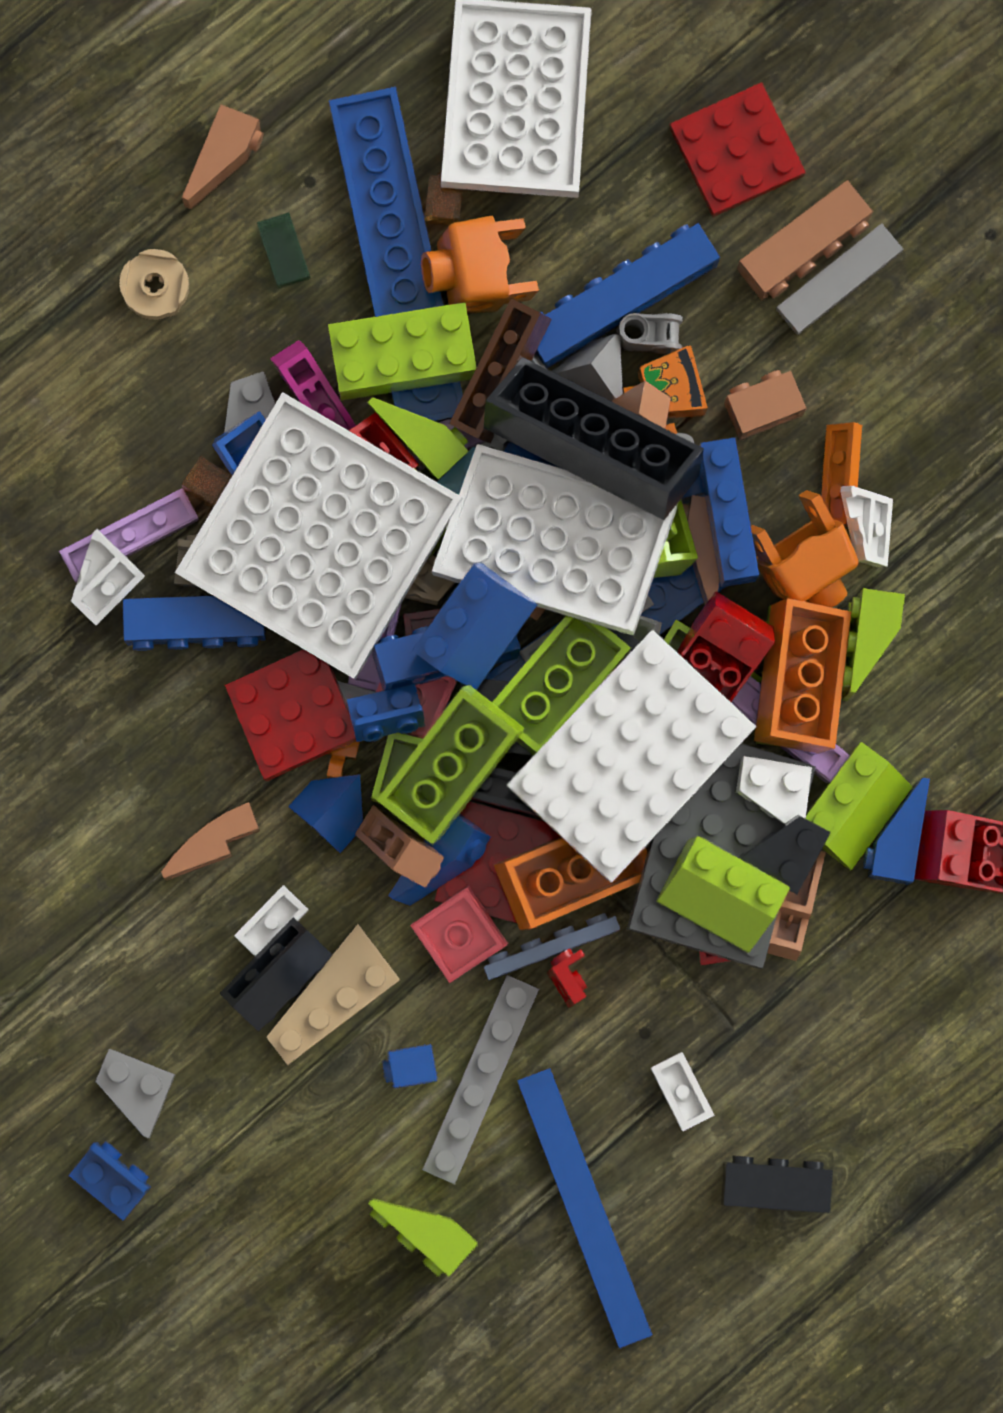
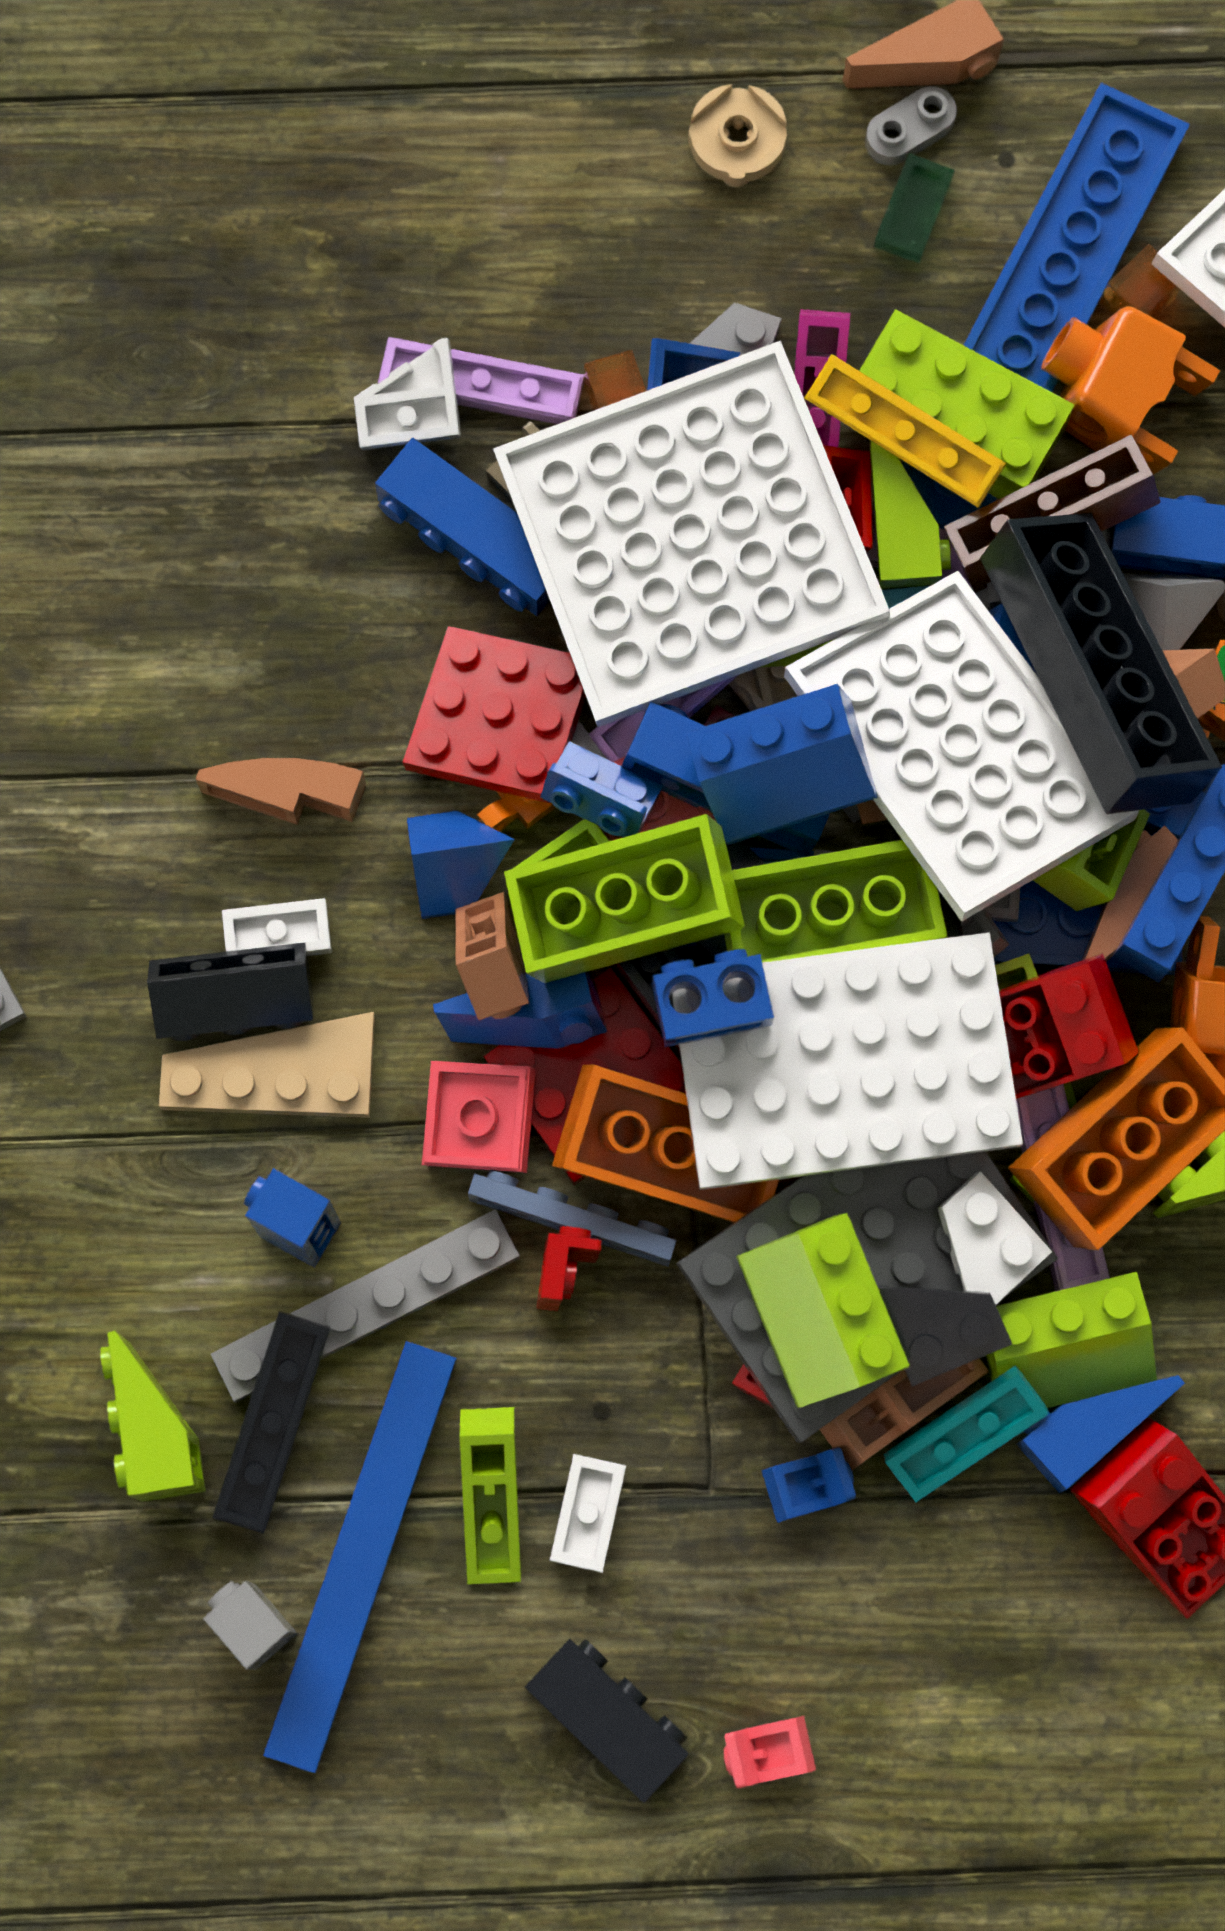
camera: 45 degrees right, 5 degrees down
none -> light grey brick [203,1581,298,1670]
none -> black tile [213,1311,330,1534]
none -> lime slope [460,1407,521,1584]
none -> blue brick [652,949,774,1047]
none -> coral bracket [724,1716,816,1789]
none -> blue bracket [762,1447,856,1523]
none -> yellow tile [804,354,1006,508]
none -> light grey plate [865,87,956,165]
none -> teal plate [884,1366,1049,1502]

